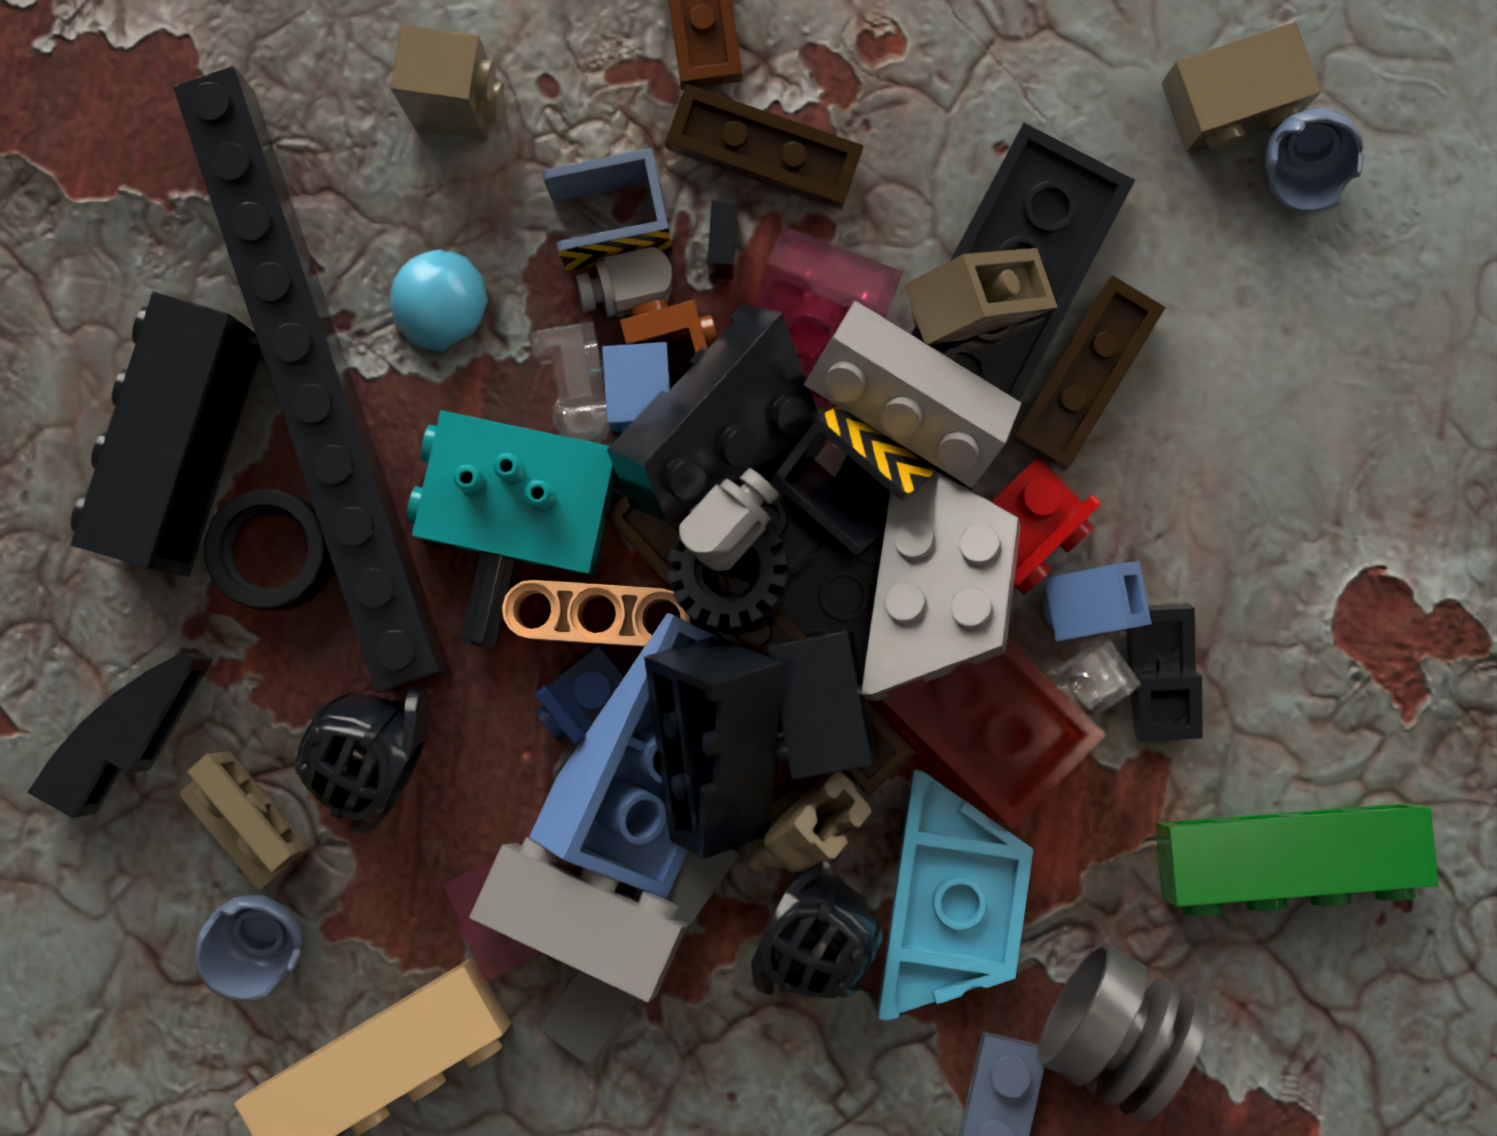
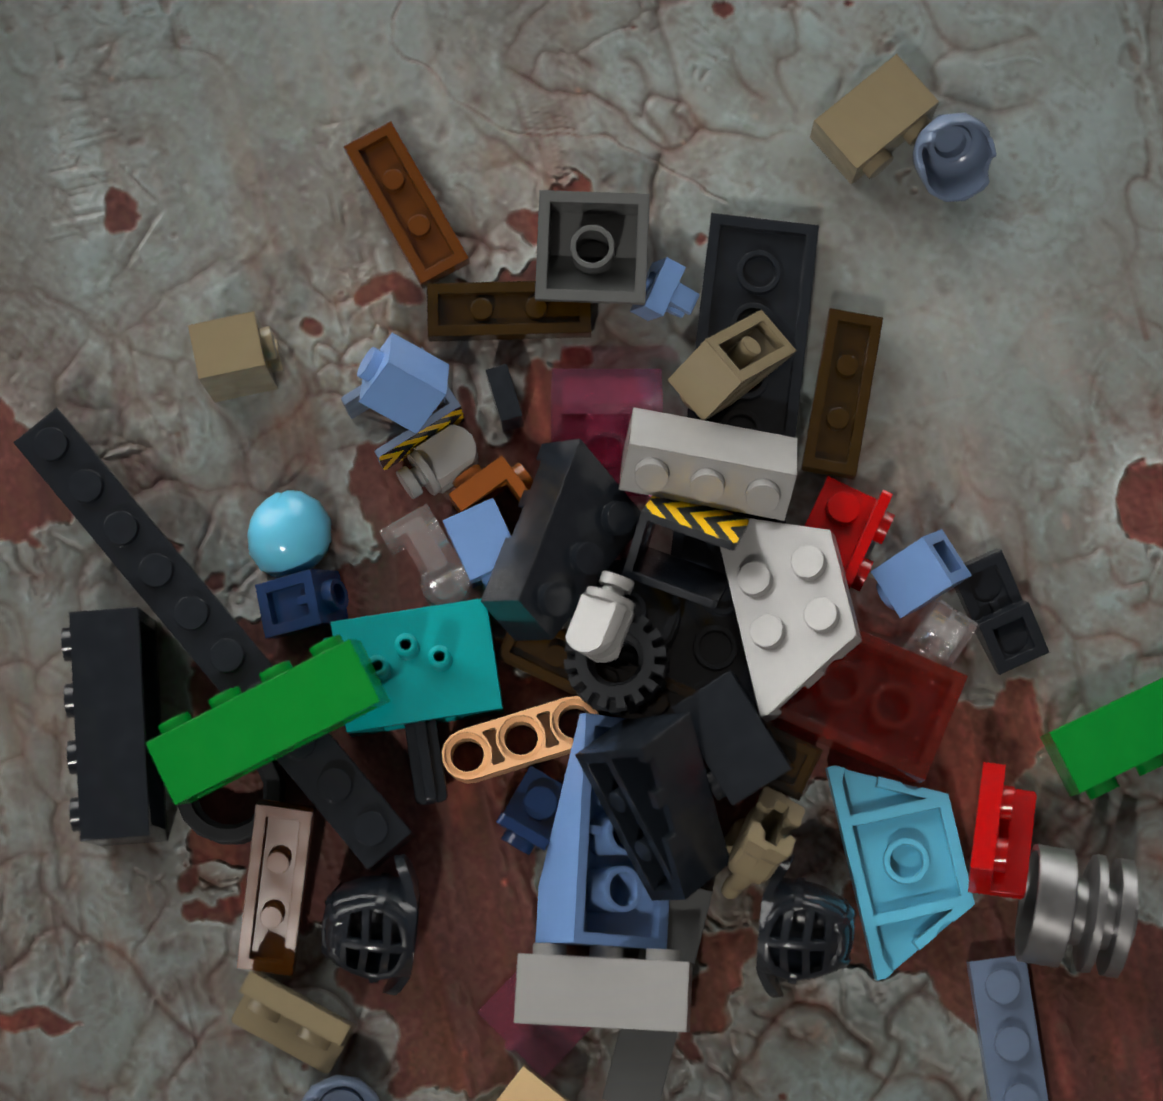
camera: 20 degrees left, 5 degrees down
black slope [27,652,213,818] -> none
none -> green brick [145,634,390,805]
none -> reddish brown plate [236,799,316,976]
none -> dark blue bracket [255,569,349,639]
none -> medium blue brick [357,333,449,434]
none -> dark grey slope [535,190,650,305]
none -> medium blue tile [630,257,700,321]
none -> red bracket [968,762,1037,899]

